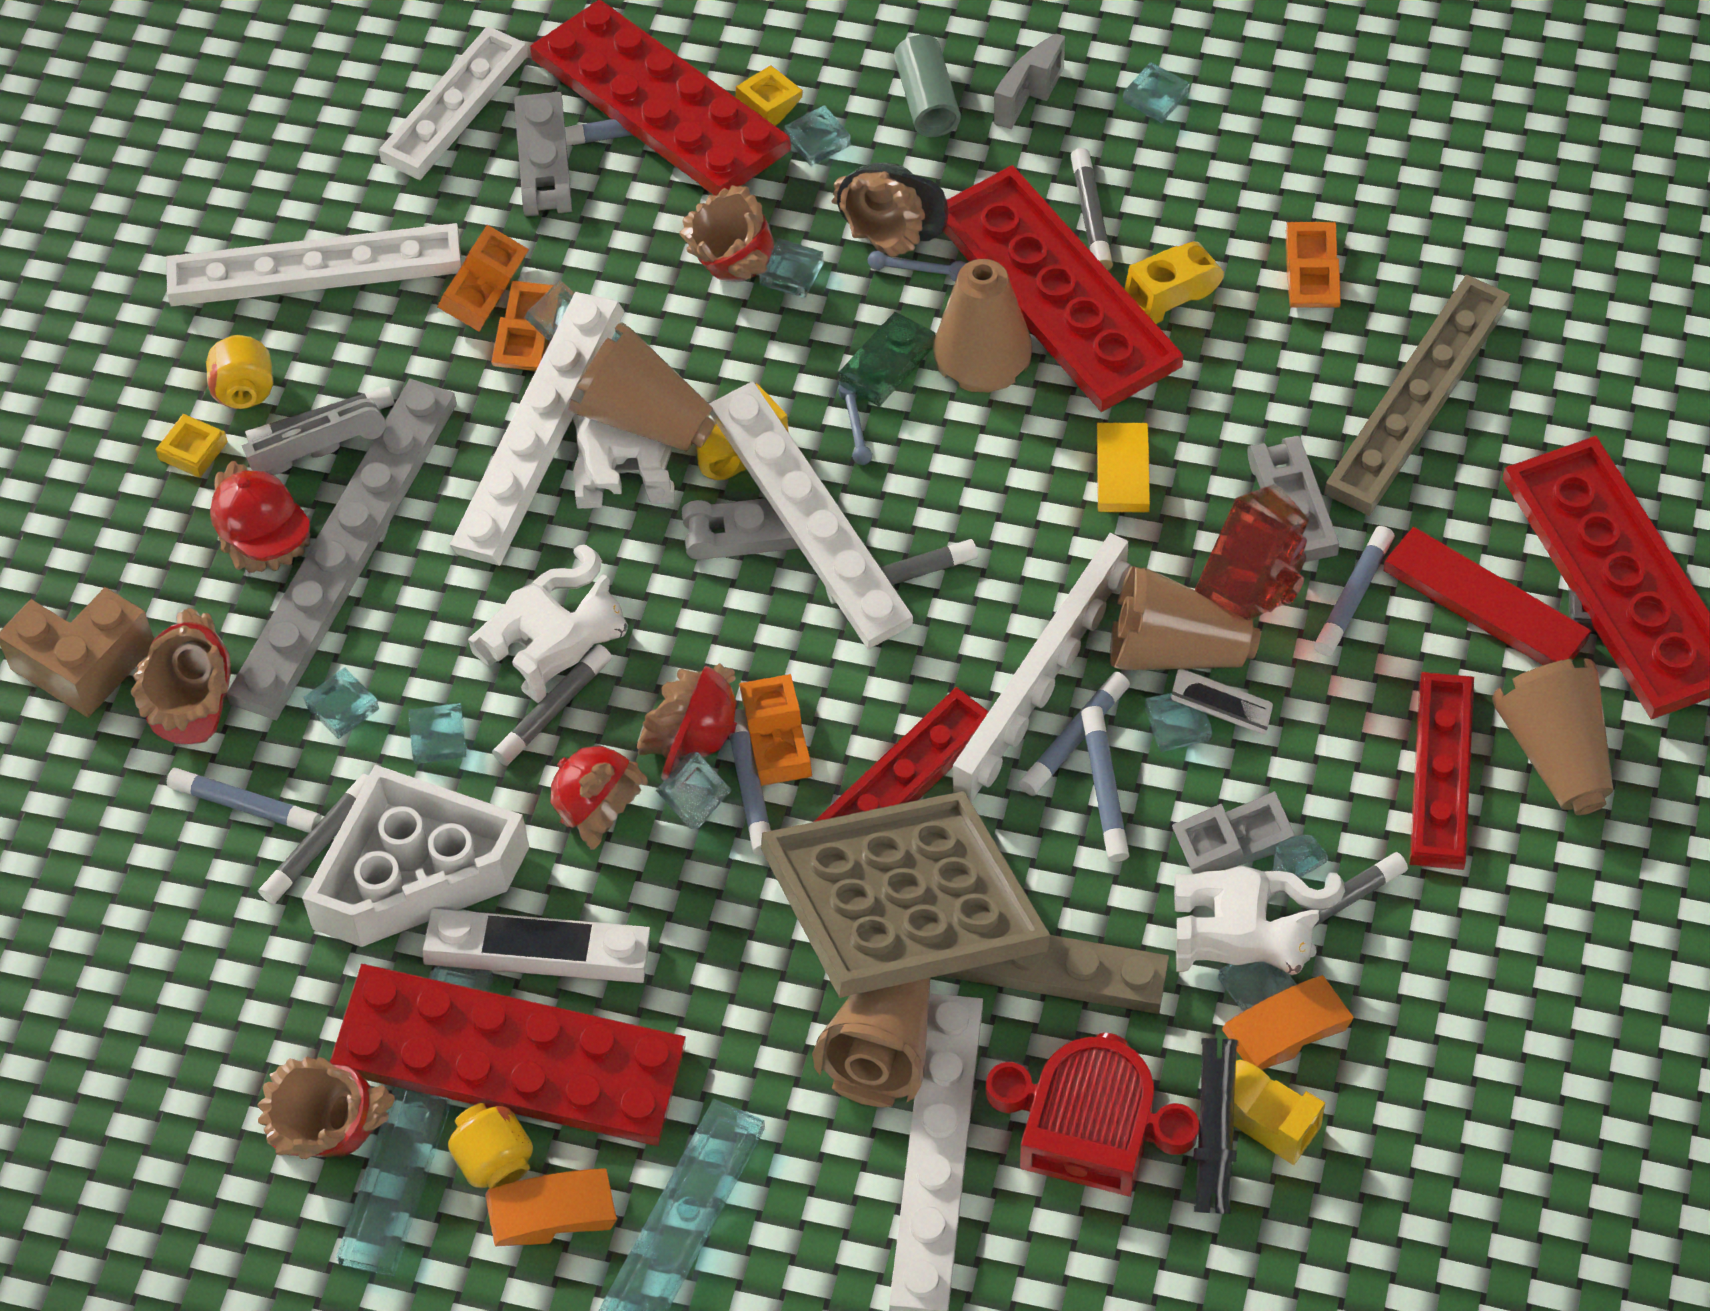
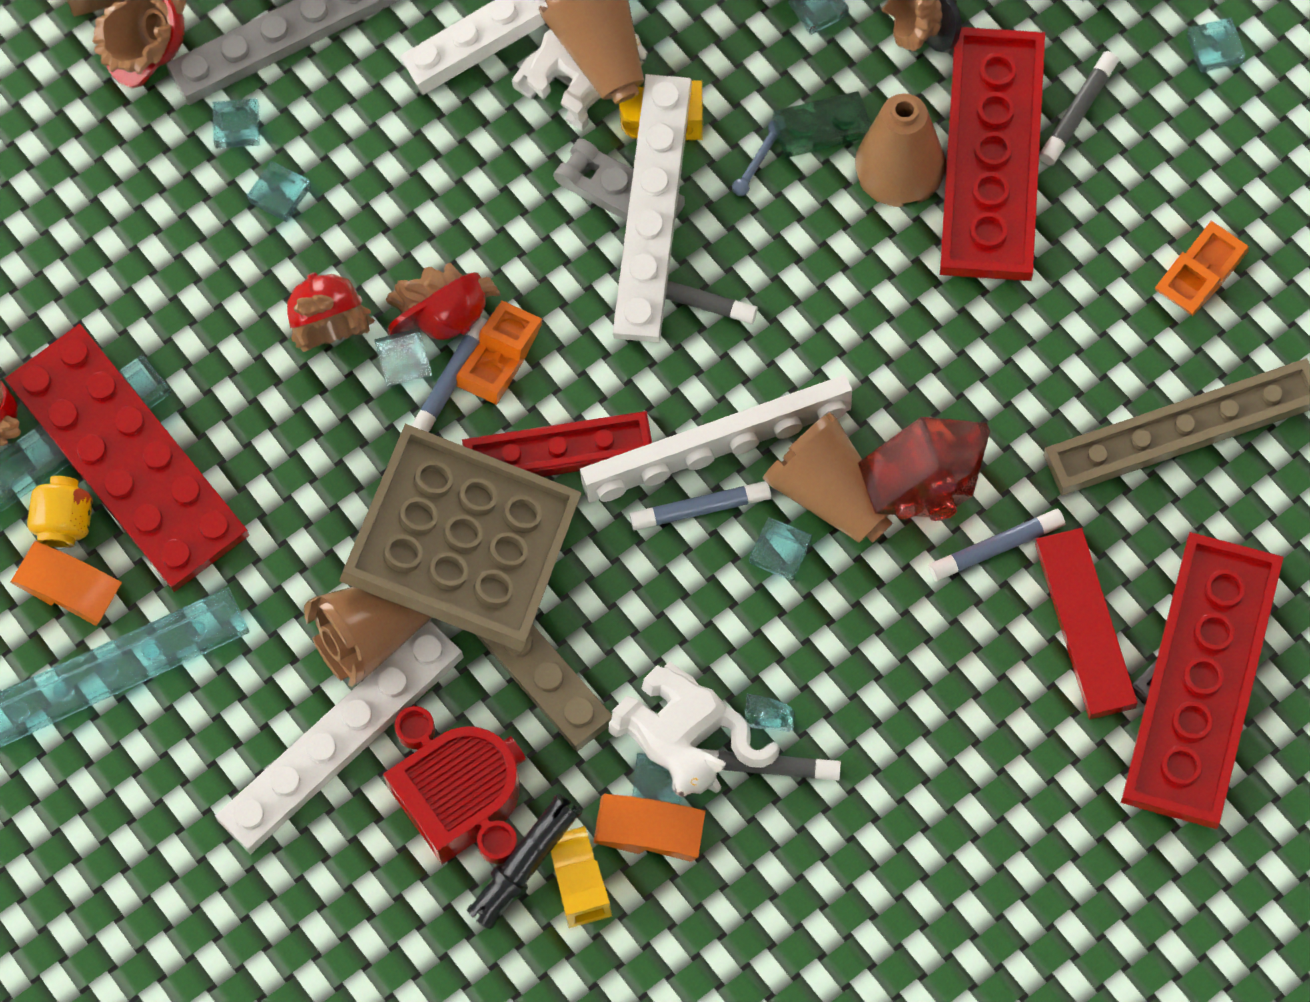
camera: 40 degrees right, 10 degrees up
sand blue bar [167,768,321,833] -> none
dark grey bar [258,774,369,904] -> none
white brick [302,765,529,947] -> none
white plate [423,909,650,983] -> none
white animal [468,545,628,703] -> none
dark grey bar [492,644,612,766] -> none
sand blue hinge [867,251,967,281] -> none
sand blue bar [1081,706,1129,862] -> none
yellow slope [1097,423,1150,512] -> none
yellow leg [1125,241,1224,324] -> none
sticker [1171,669,1273,734] -> none
light grey slope [1172,791,1299,874] -> none
light grey plate [1247,436,1339,566] -> none
red tile [1409,672,1474,870] -> none
medium nougat cone [1492,658,1613,815] -> none

